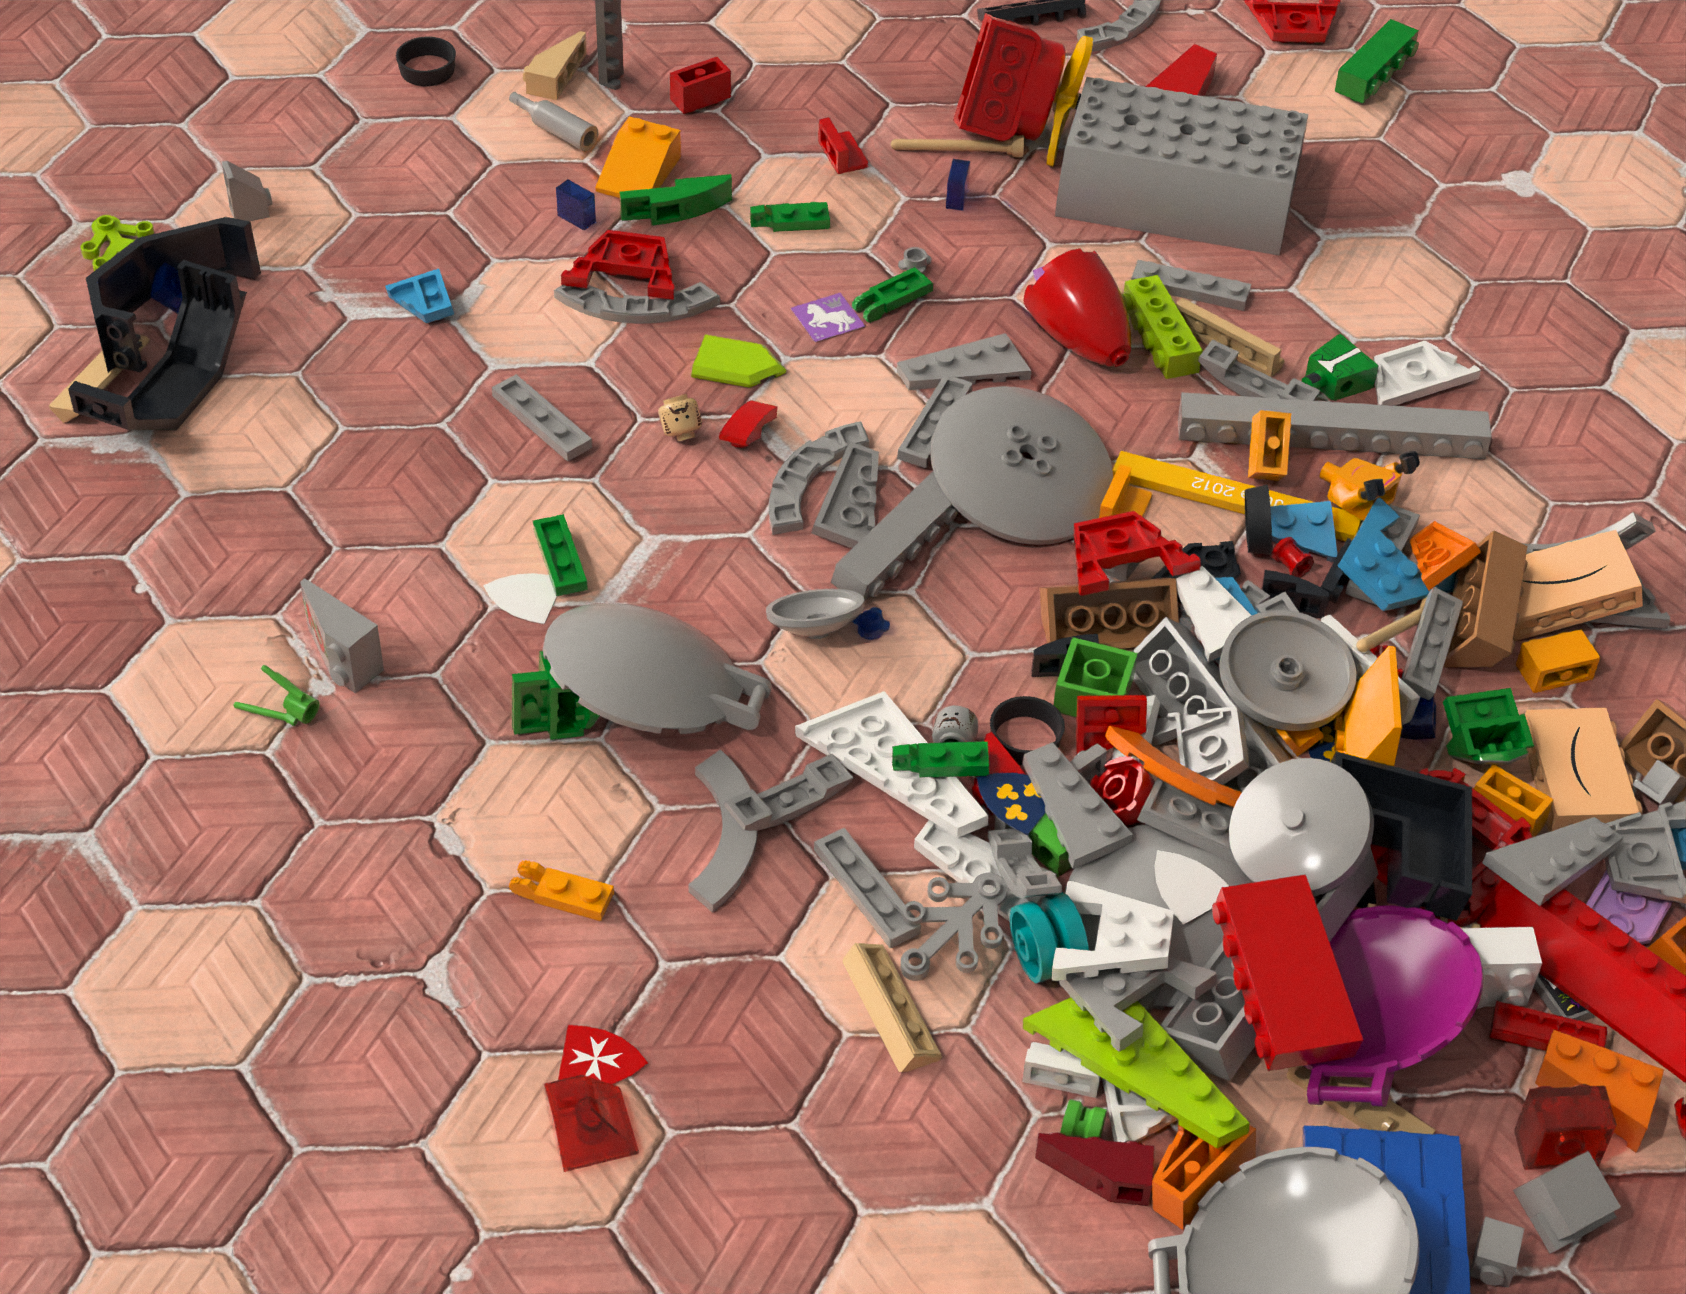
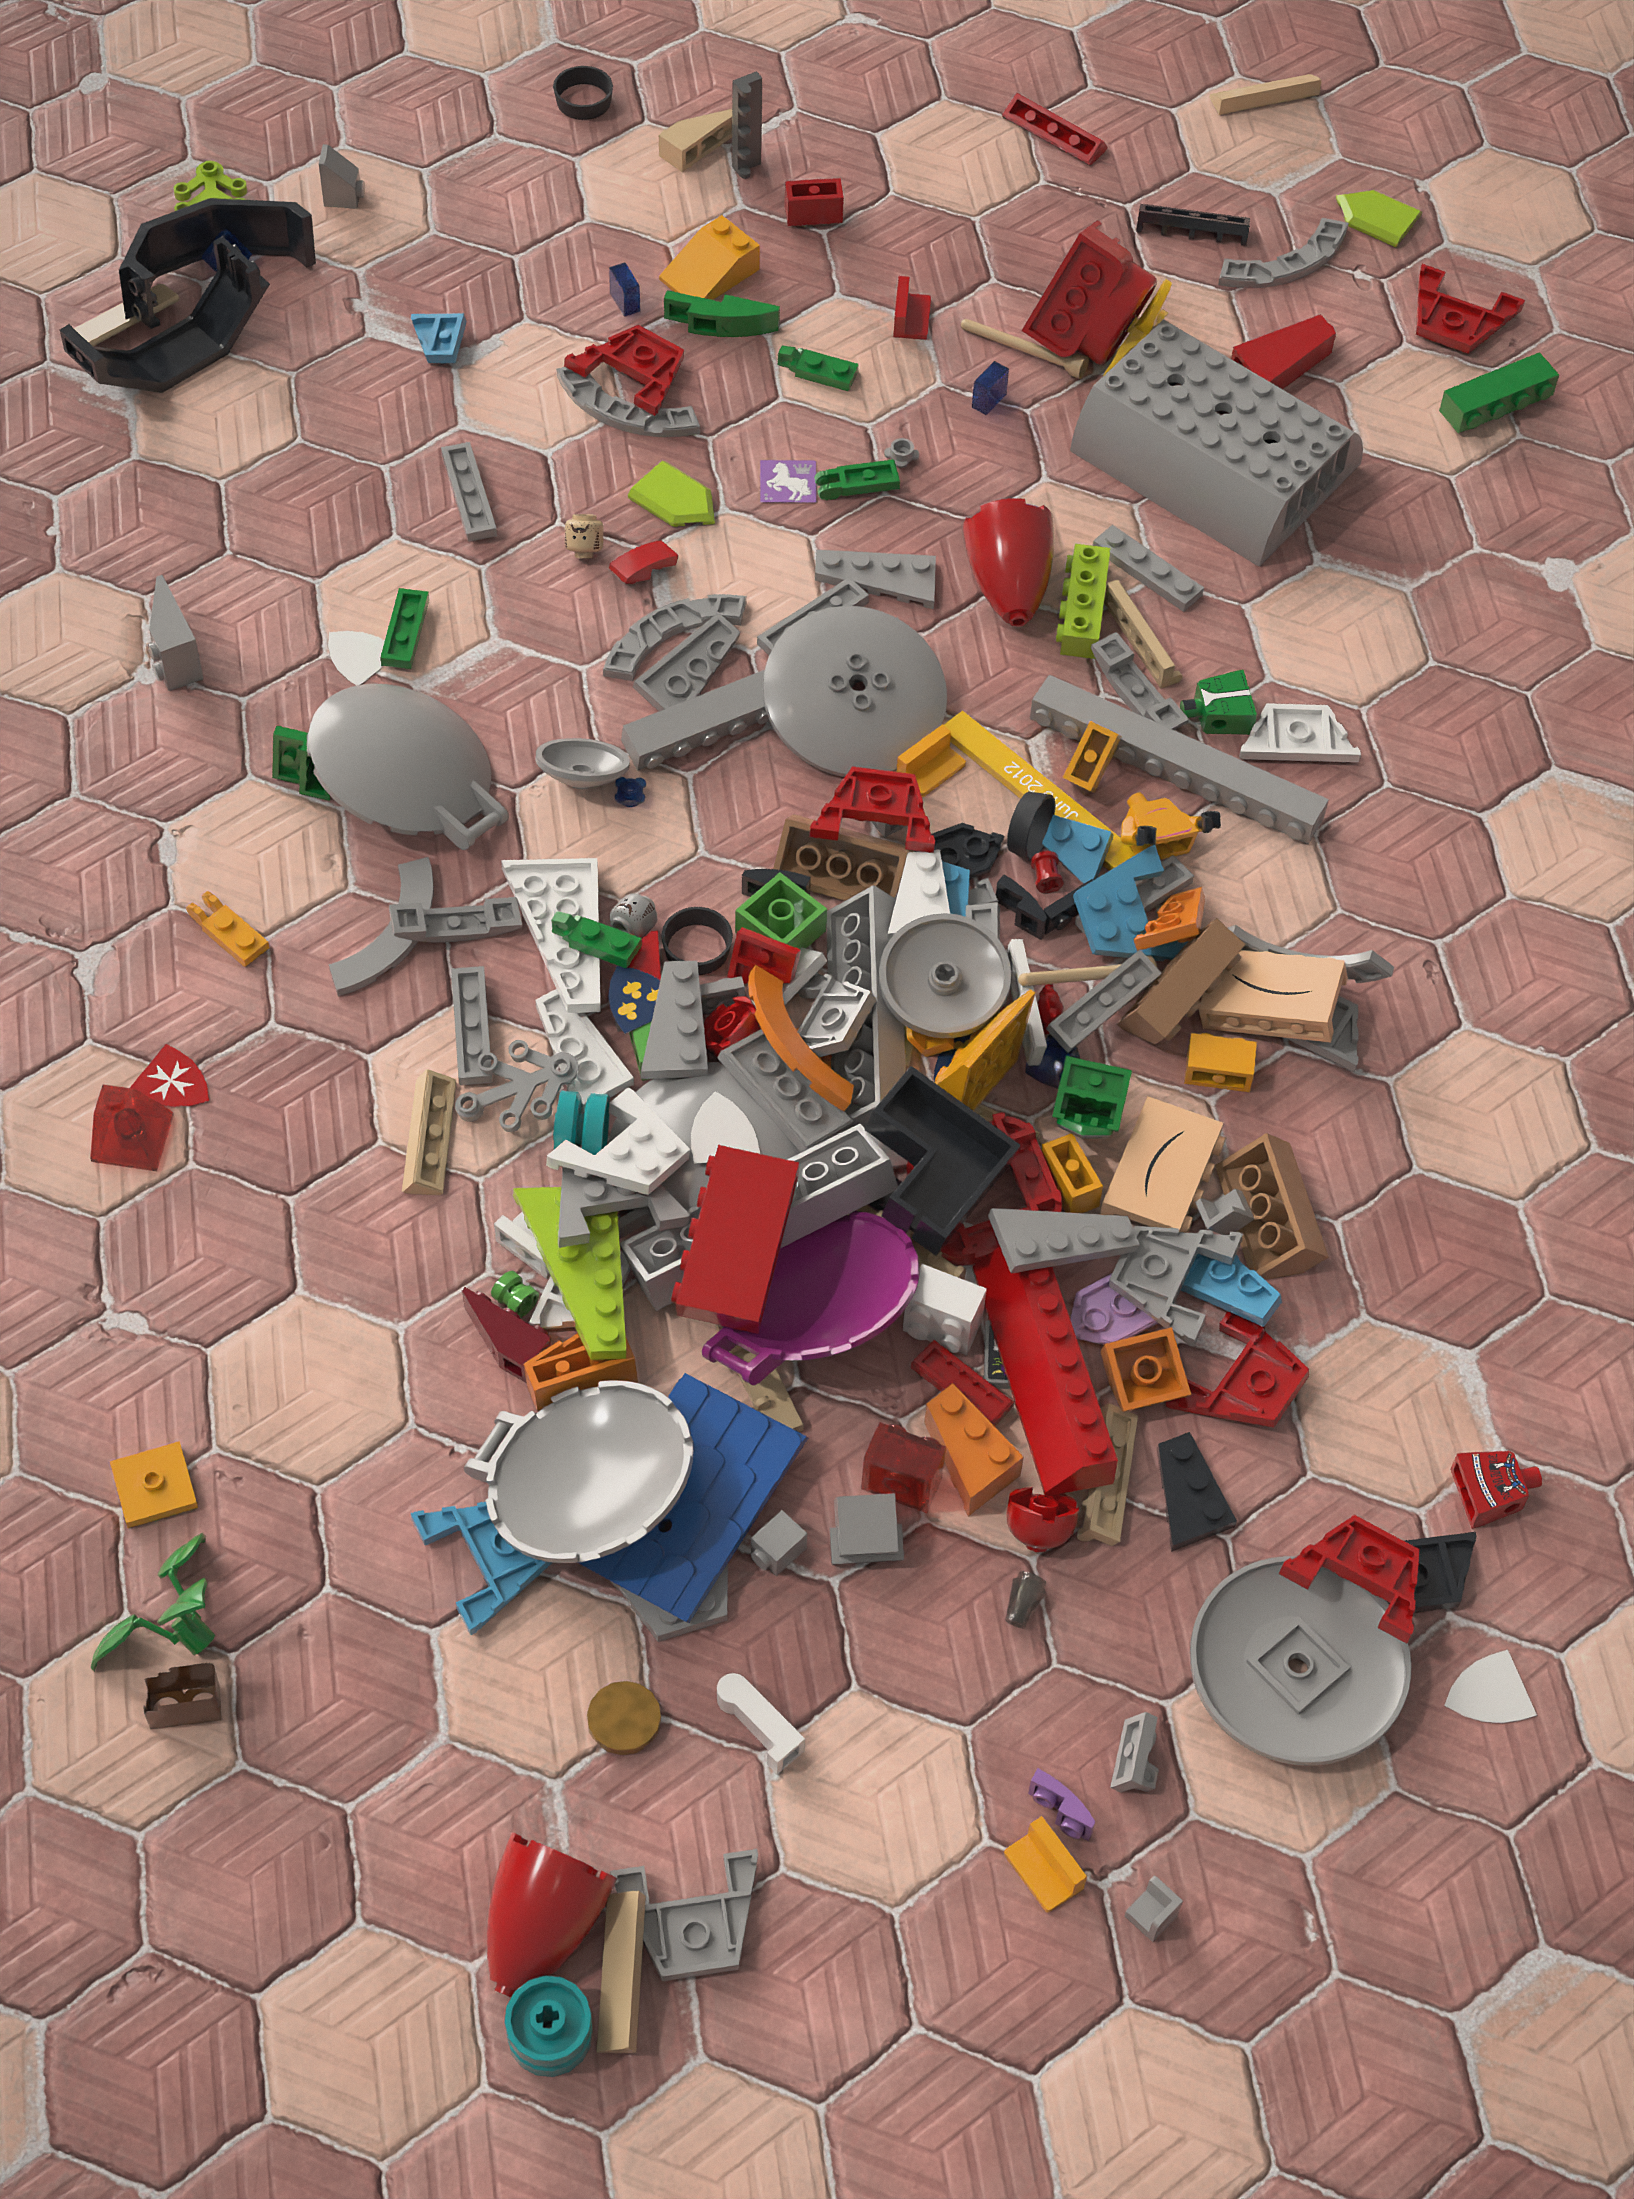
camera: 25 degrees right, 10 degrees up
bright green plant [233,665,320,726] -> none
light grey piece [509,92,598,152] -> none
light grey slope [988,829,1062,898] -> none
light grey dish [1229,758,1374,896] -> none

